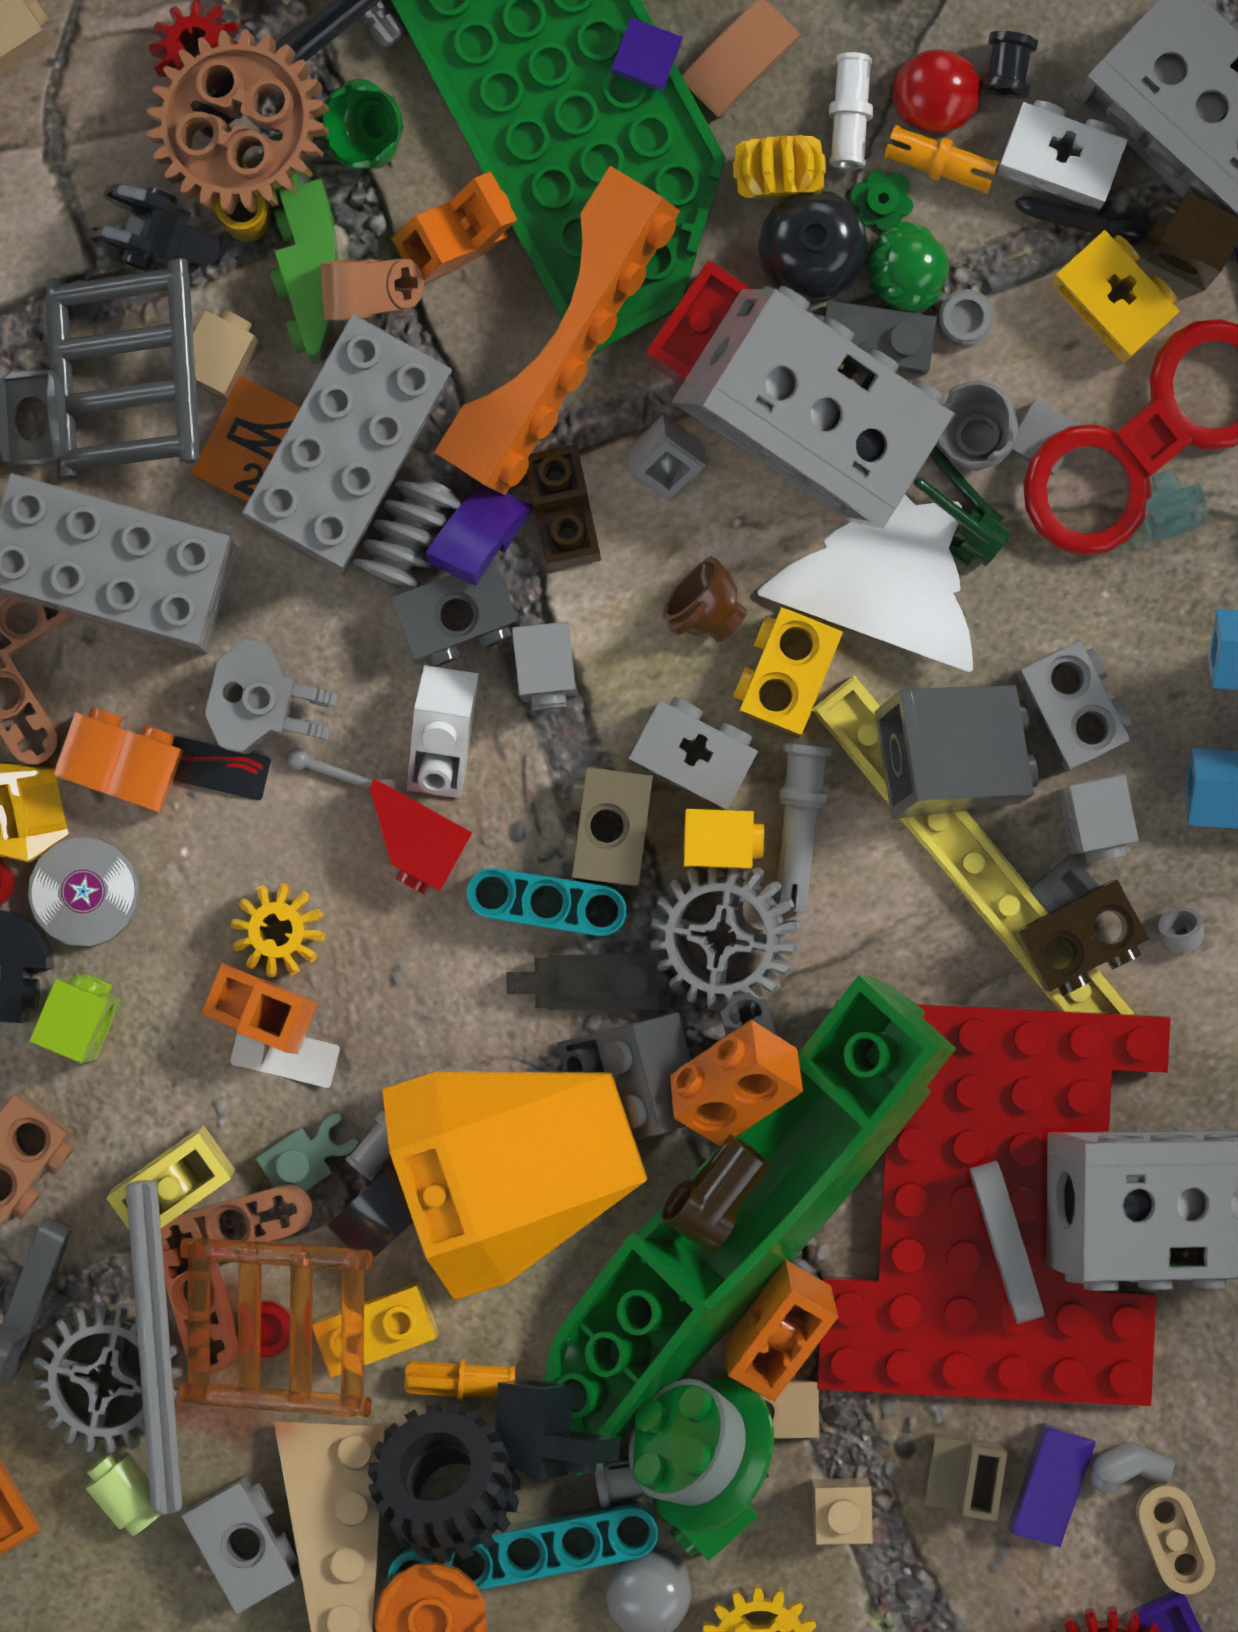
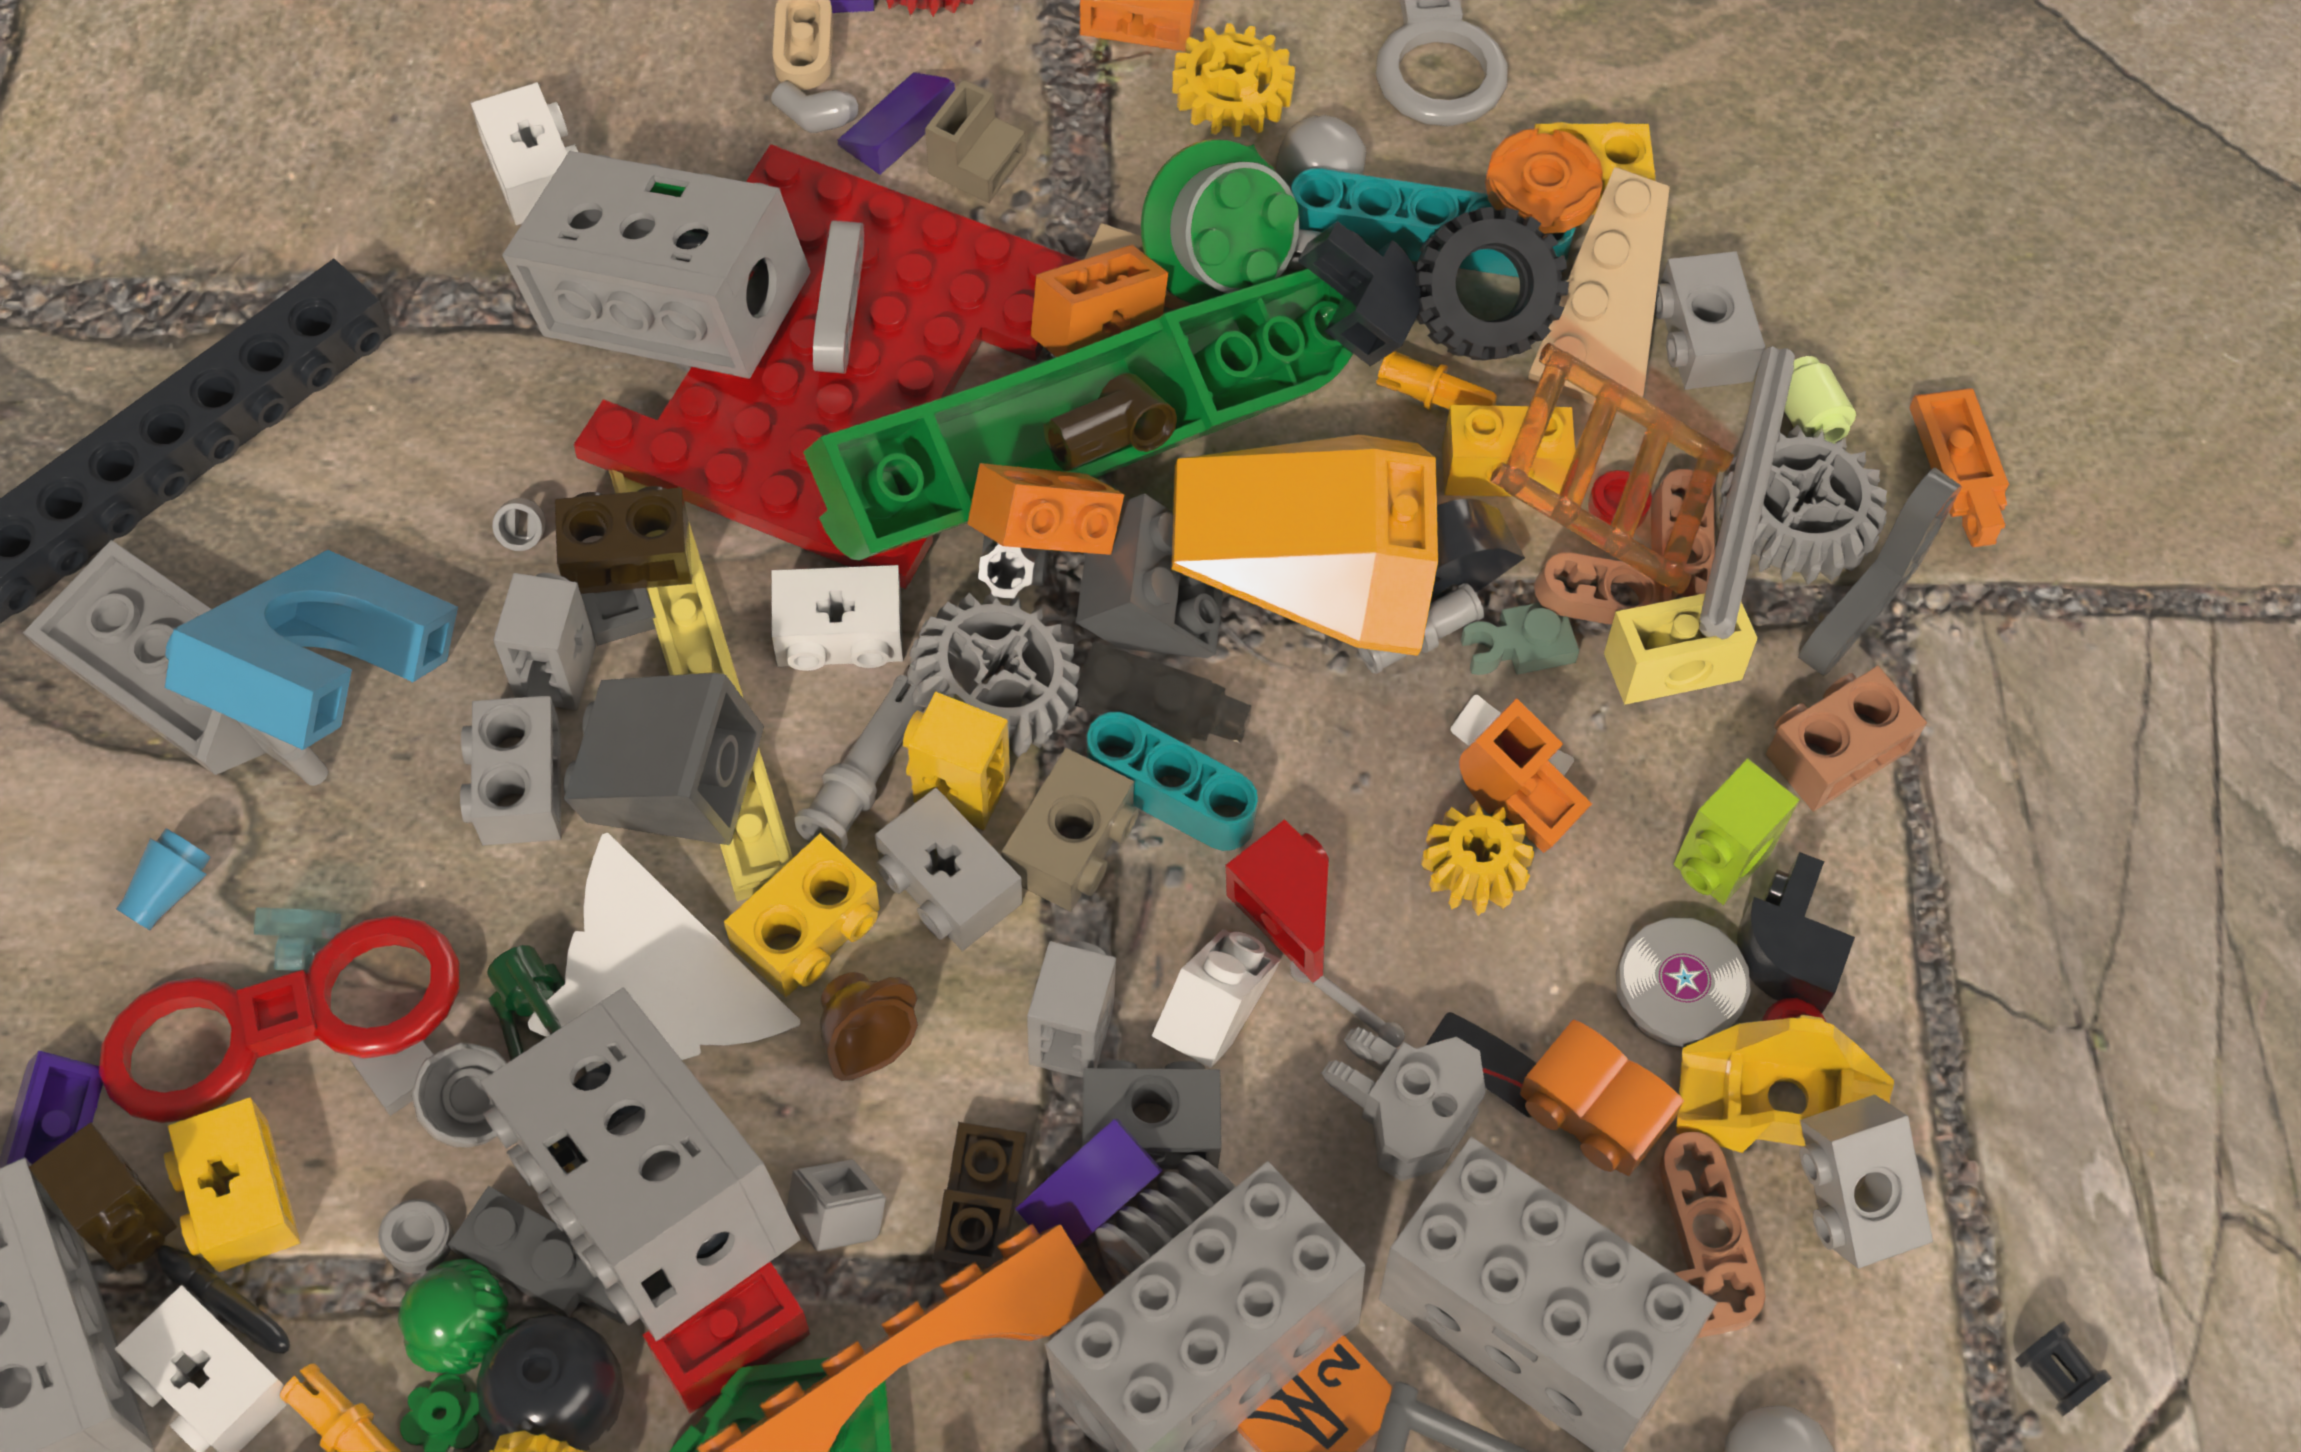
camera: 165 degrees left, 25 degrees down
tan brick [812,1478,873,1545] -> none
none -> white brick [772,565,903,671]

